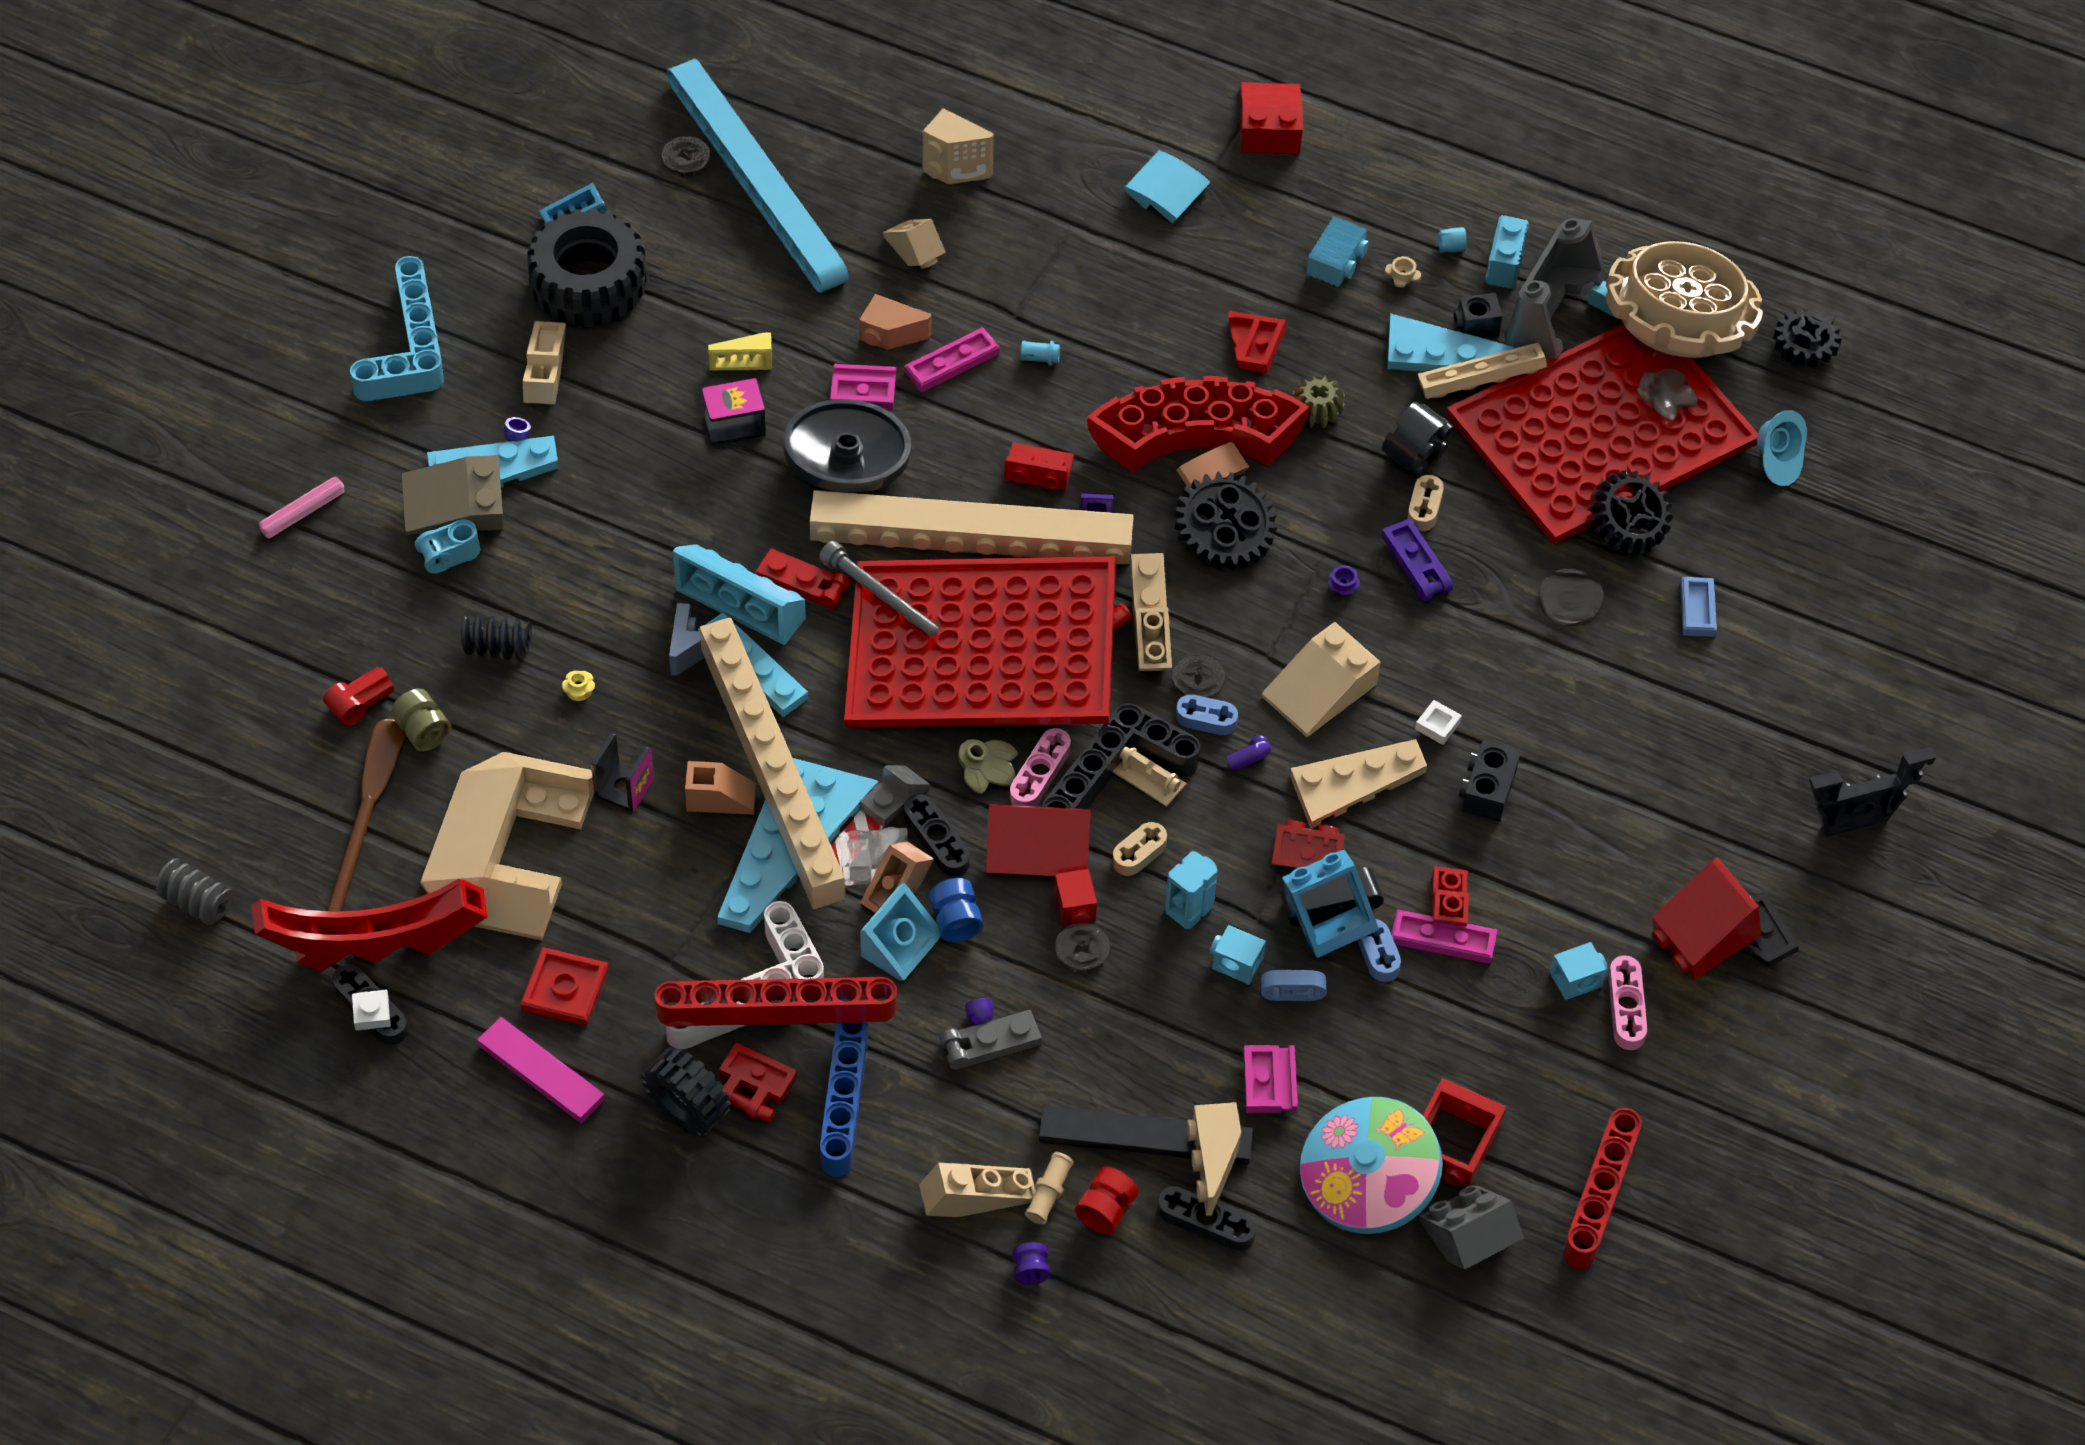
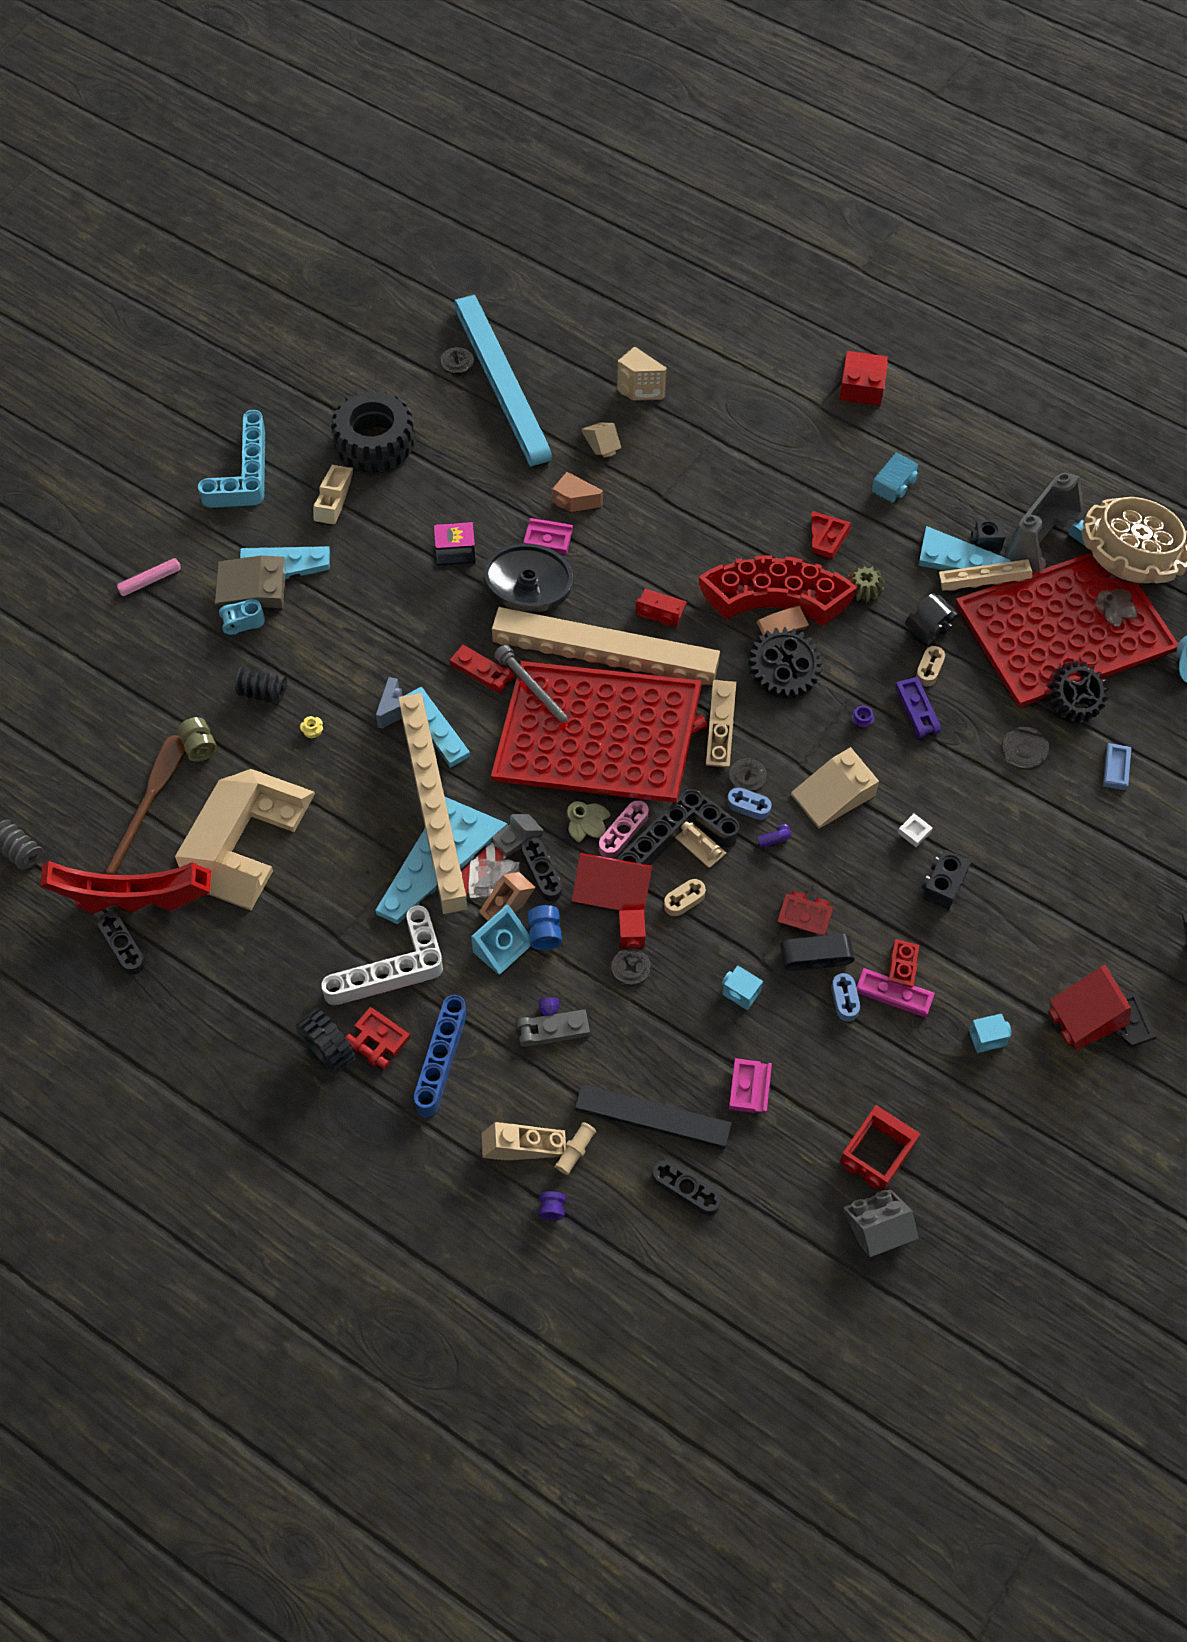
camera: 10 degrees right, 5 degrees up
red piece [323,667,394,726] -> none
white plate [352,990,391,1030] -> none
dark pink tile [477,1017,605,1124] -> none
dark purple hinge [504,417,530,442] -> none
red tile [521,947,609,1026] -> none
dark azure slope [539,183,608,223] -> none
black piece [591,732,654,813] -> none
red beam [654,977,897,1027] -> none
medium azure slope [673,544,806,646] -> none
nougat slope [685,761,756,815] -> none
light yellow slope [708,333,772,370] -> none
dark pink tile [904,327,1000,393] -> none
medium azure pin [1021,341,1060,366] -> none
red wheel [1074,1167,1139,1235] -> none
dark purple slope [1080,494,1113,513] -> none
medium azure slope [1123,151,1210,224] -> none
medium azure brick [1165,851,1218,929] -> none
tan slope [1187,1102,1241,1216] -> none
medium blue beam [1261,970,1327,1001] -> none
dark azure window [1282,850,1379,958] -> none
tan wing [1290,739,1427,829] -> none
dish [1300,1097,1442,1234] -> none
tan plate [1385,257,1421,287] -> none
medium azure hose [1438,227,1467,253] -> none
medium azure brick [1485,215,1529,289] -> none
red beam [1563,1108,1641,1269] -> none
bright pink beam [1608,956,1647,1050] -> none

